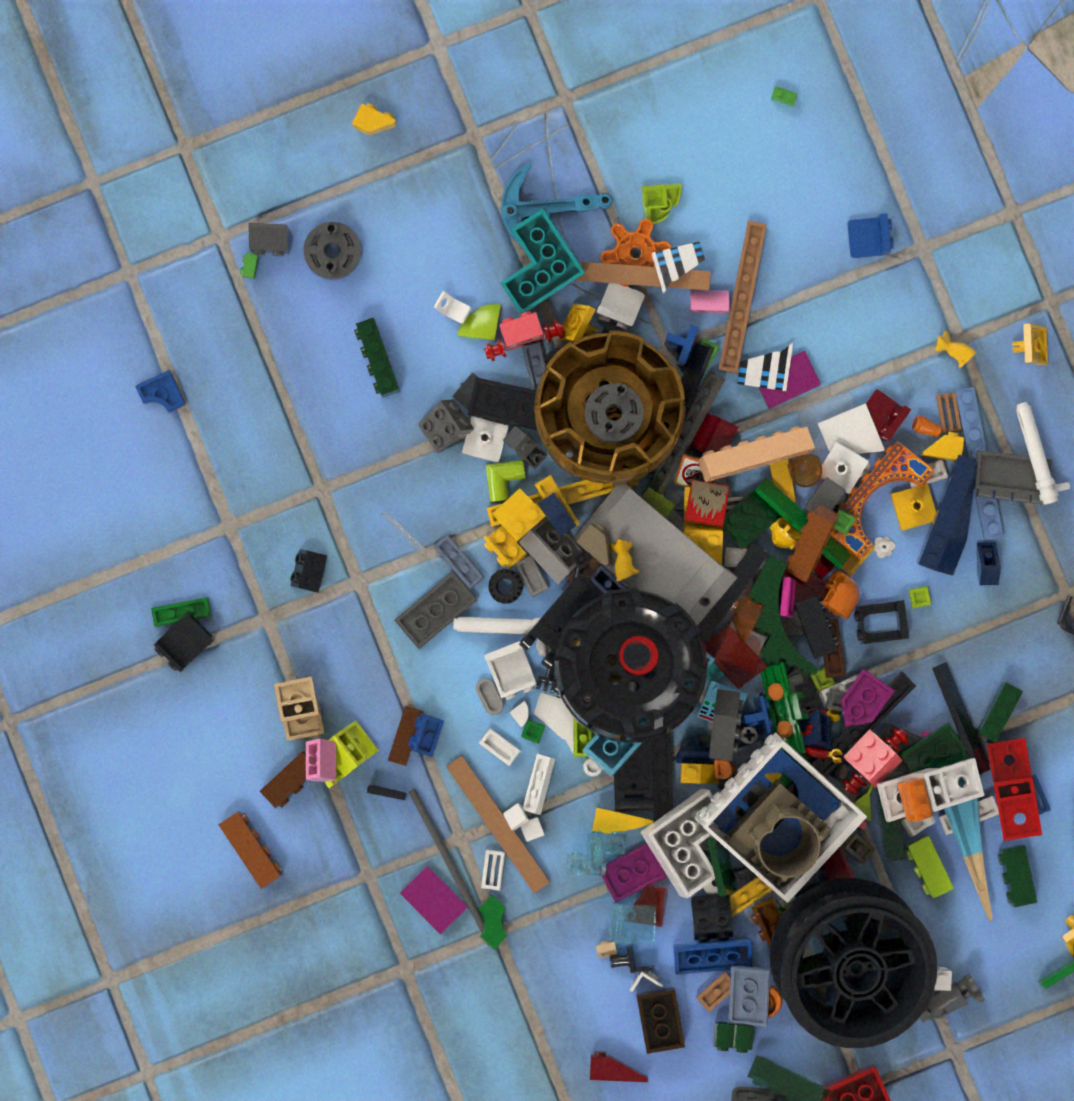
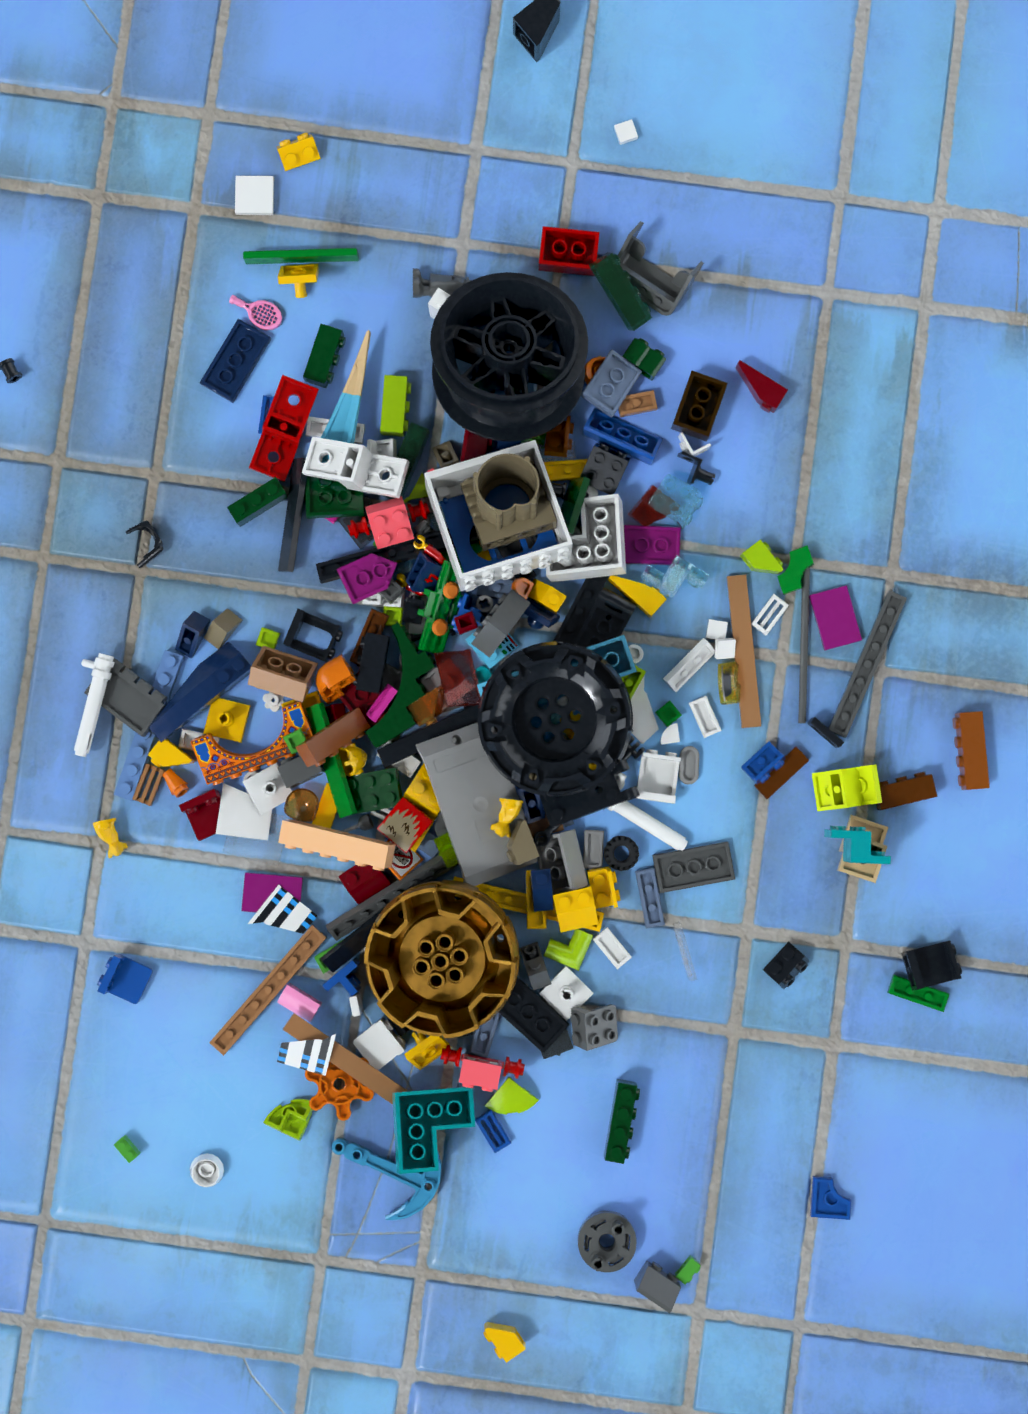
camera: 155 degrees left, 0 degrees up
bright pink brick [306,739,336,782] -> none
white bracket [434,291,472,324] -> none
dark grey piece [585,383,644,443] -> none
tan plate [596,941,617,959] -> none
tile [619,636,658,676] -> none
orange brick [897,778,933,821] -> none
yellow tile [1012,324,1048,366] -> none
none -> white hat [190,1153,224,1187]
none -> dark tan slope [204,608,243,649]
none -> medium nougat brick [248,646,318,702]
none -> dark grey hinge [342,814,374,832]
none -> white tile [349,992,364,1017]
none -> dark red slope [454,611,478,635]
none -> blue tile [475,1110,511,1153]
none -> white tile [593,927,632,969]
none -> clear yellow slope [718,662,741,705]
none -> lime slope [740,539,784,574]
none -> teal bracket [824,826,891,864]
none -> dark grey plate [828,590,907,738]

